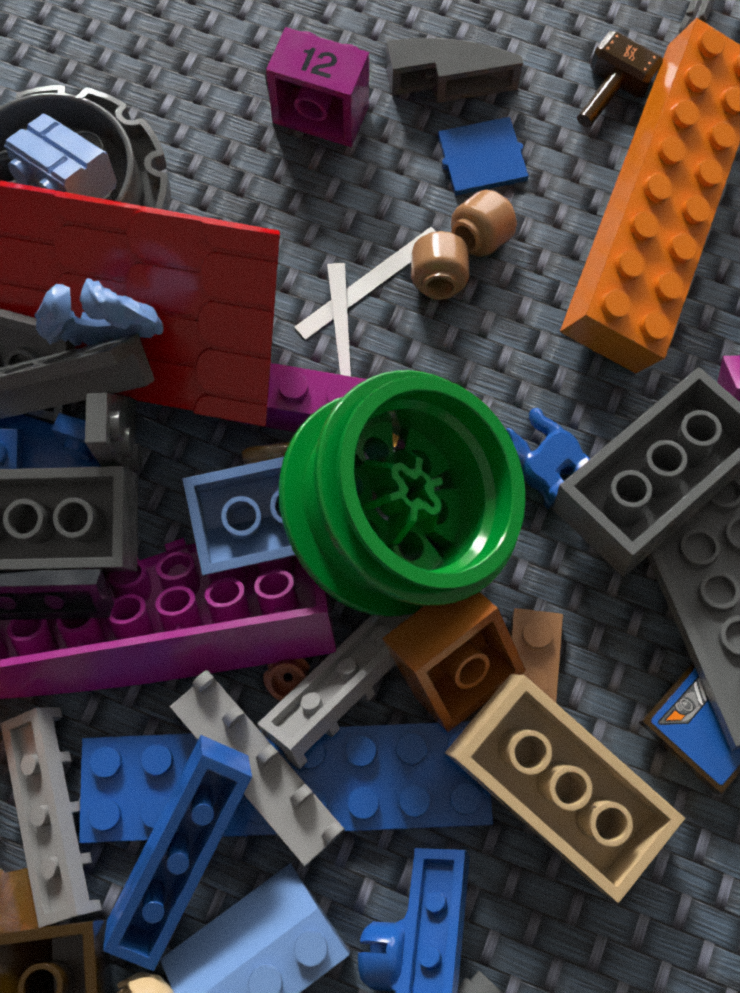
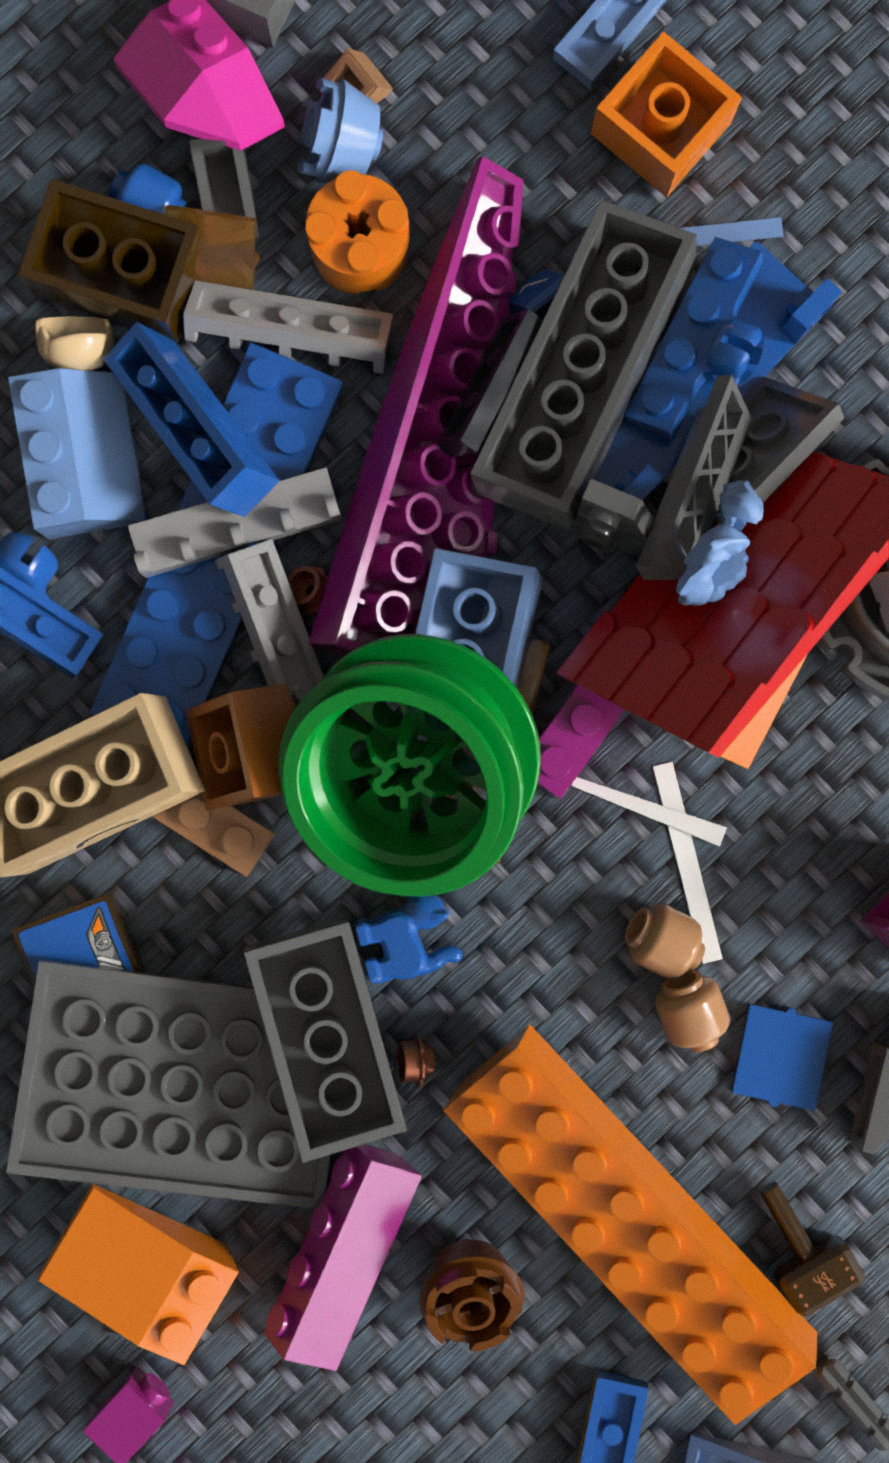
camera: 115 degrees right, 15 degrees up
none -> copper plate [396,1035,435,1087]

